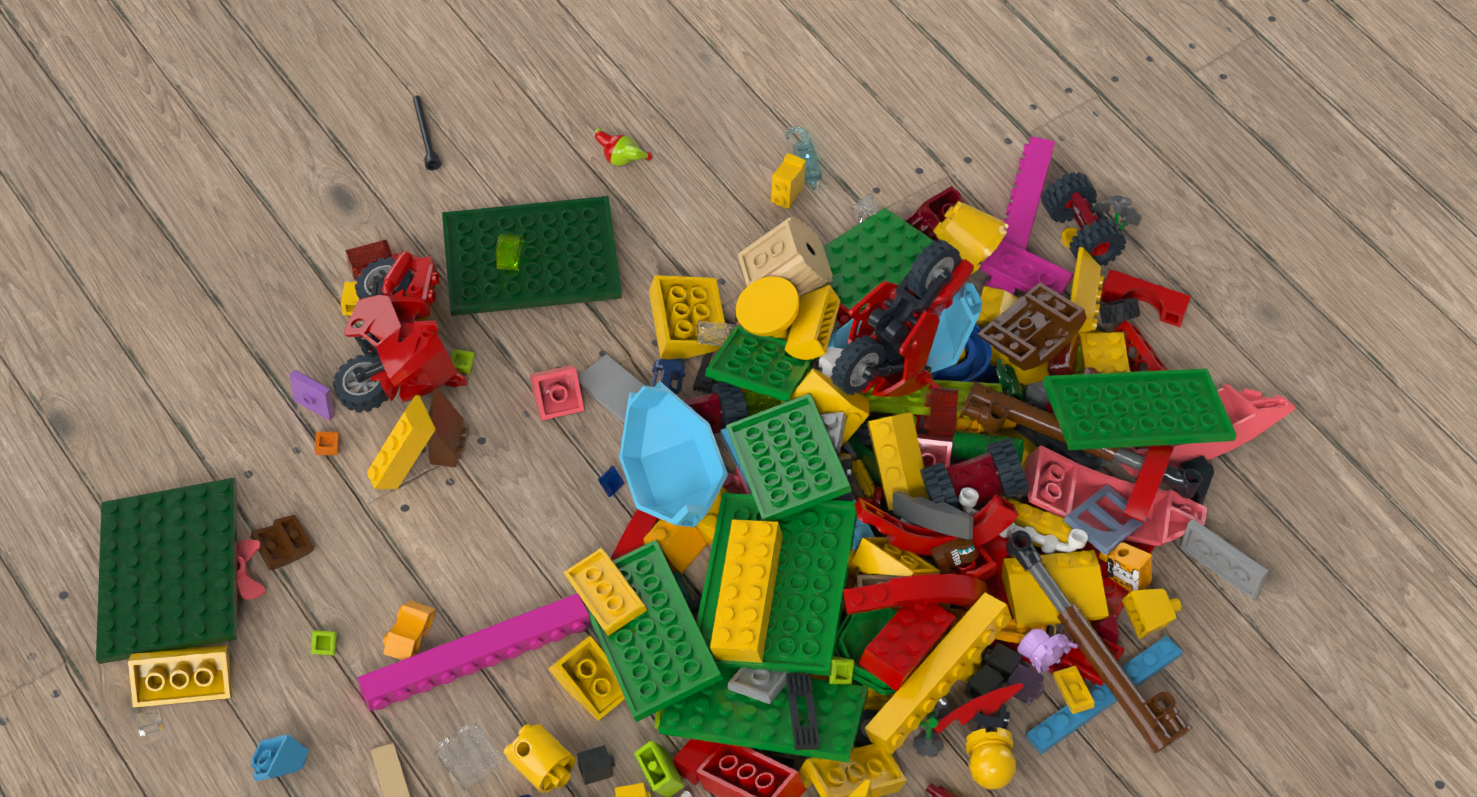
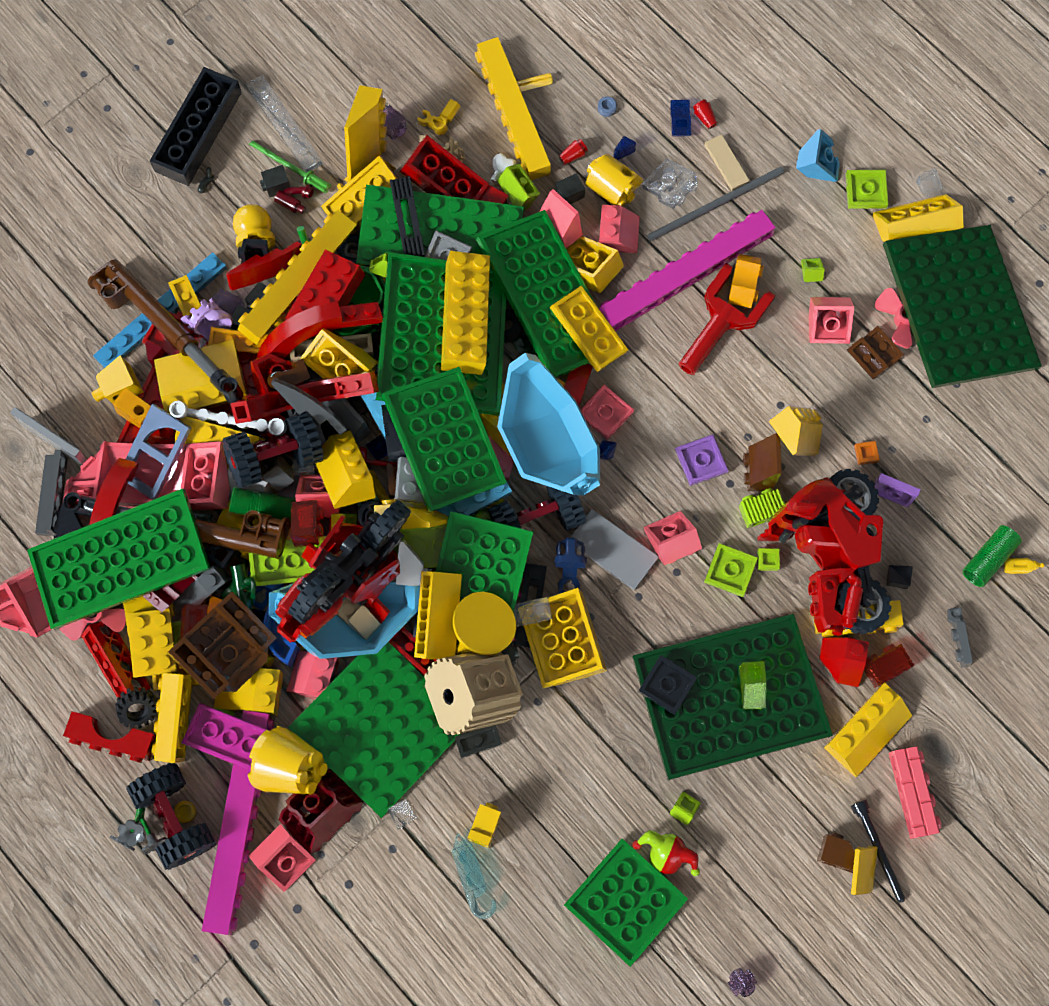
camera: 175 degrees right, 20 degrees up
none -> dark grey fence [35,450,68,536]
none -> coral slope [249,824,316,892]
none -> coral slope [539,189,583,248]
none -> green plate [564,839,688,967]
none -> coral tile [580,384,634,440]
none -> coral slope [599,205,640,253]
none -> black plate [638,655,697,715]
none -> dark grey piece [647,166,784,242]
none -> lime slope [669,791,701,825]
none -> medium lavender plate [675,434,729,486]
none -> red piece [678,263,776,375]
none -> lime plate [704,543,758,597]
none -> clear purple gear [728,968,757,997]
none -> lime brick [739,488,785,529]
none -> coral slope [809,297,854,344]
none -> reddish brown slope [817,832,855,873]
none -> yellow slope [824,683,912,777]
none -> lime plate [846,170,888,209]
none -> yellow slope [851,846,877,895]
none -> black slope [886,565,913,589]
none -> coral brick [889,746,941,839]
none -> dark grey hinge [947,607,973,668]
none -> green piece [962,525,1022,587]
none -> yellow piece [1003,558,1045,574]

